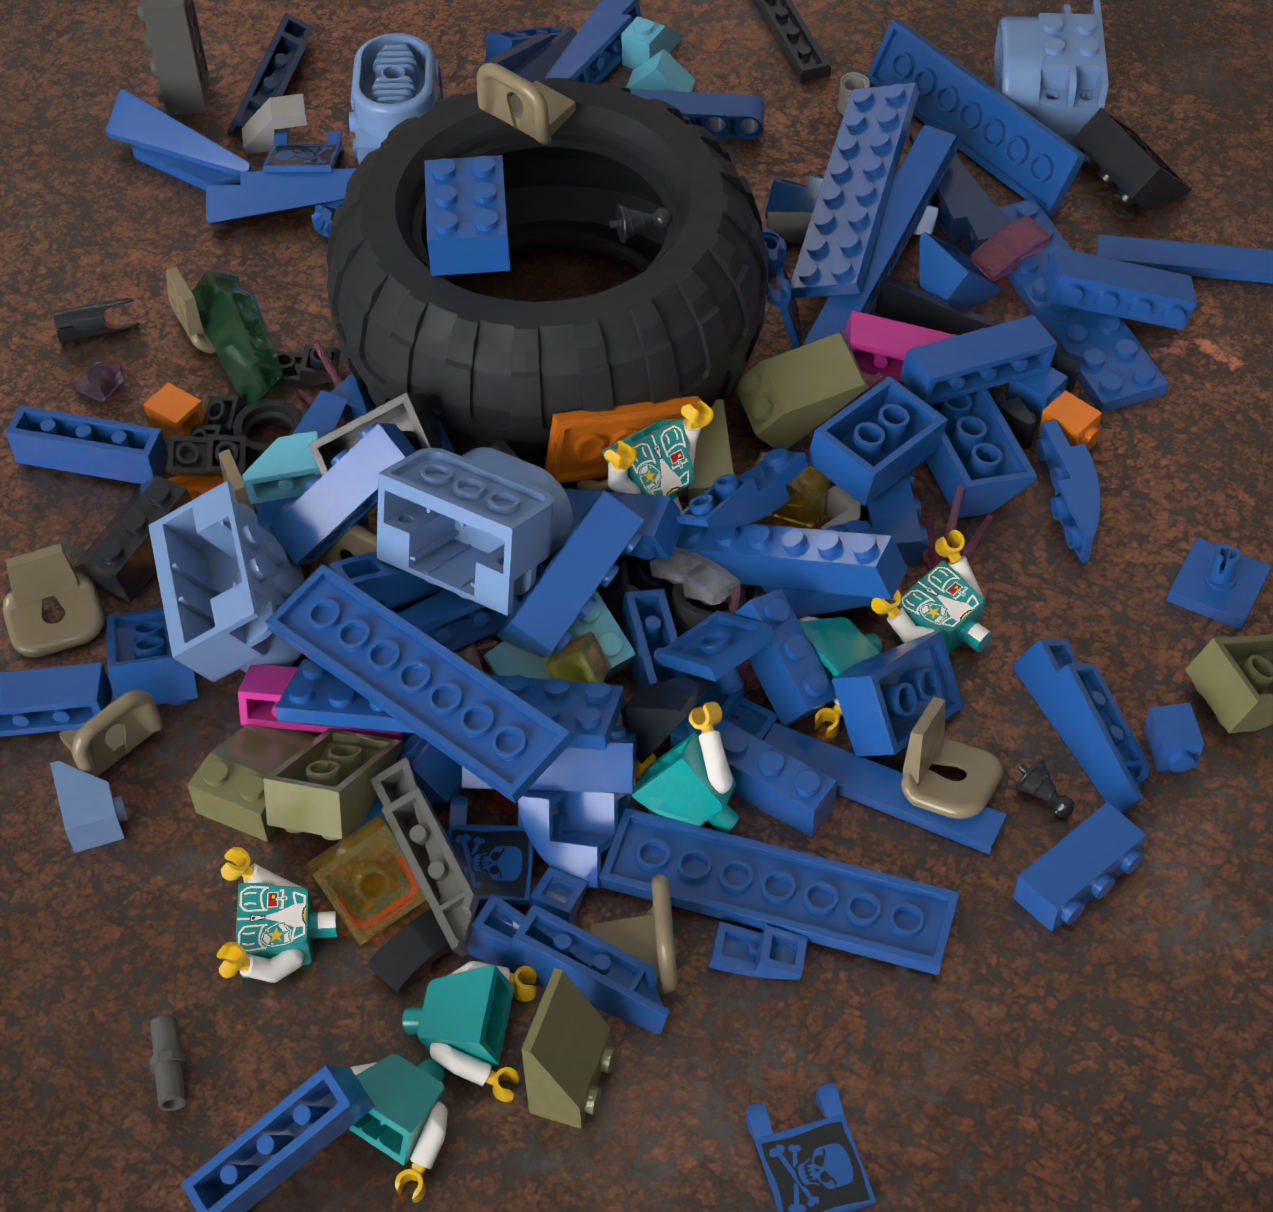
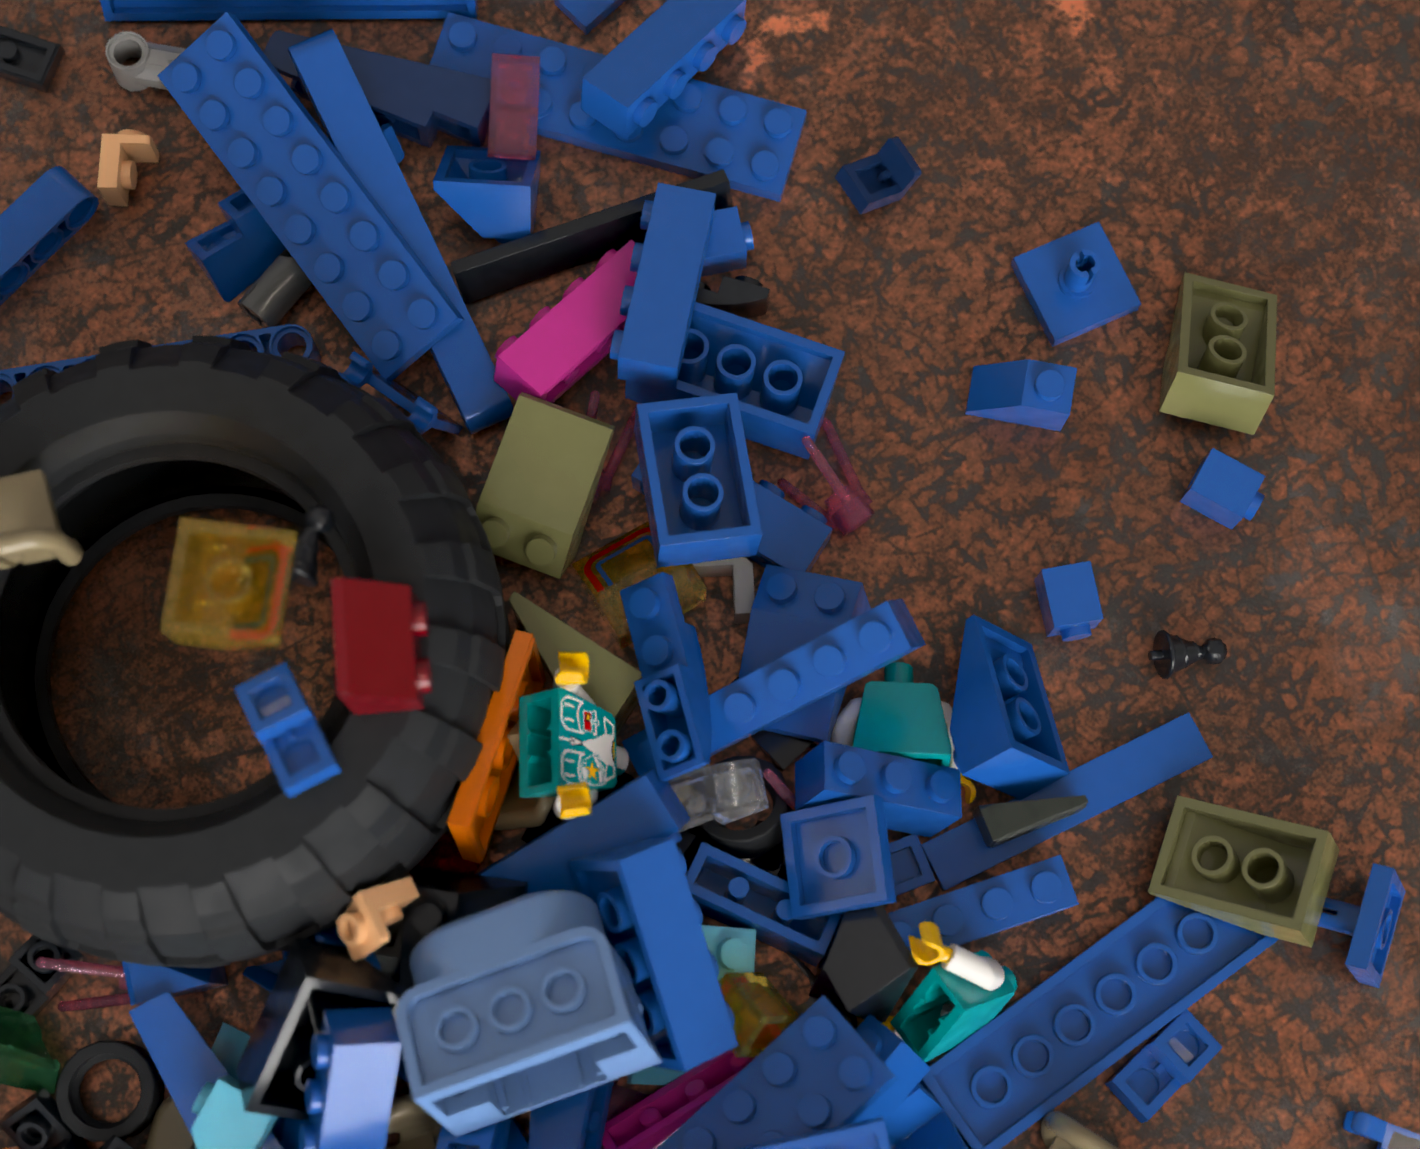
camera: 55 degrees left, 25 degrees up
blue brick [424,155,510,276] -> none
torso [871,530,992,655] -> none
dark tan piece [901,697,1004,819] -> none
blue wedge [1013,639,1150,815] -> none
blue brick [1014,802,1147,932] -> none
blue slope [1035,420,1101,563] -> none
orange brick [1038,390,1102,449] -> none
none -> light nougat bracket [97,129,160,206]
none -> clear yellow slope [160,517,298,651]
none -> blue slope [234,661,342,798]
none -> dark red slope [331,577,433,715]
none -> light nougat bracket [335,876,420,961]
none -> dark blue bracket [835,136,921,215]
none -> blue slope [965,359,1077,431]
none -> pearl dark grey slope [973,795,1088,848]
none -> blue brick [1034,561,1104,642]
none -> olive slope [1148,795,1340,948]
none -> blue tile [1318,863,1406,988]

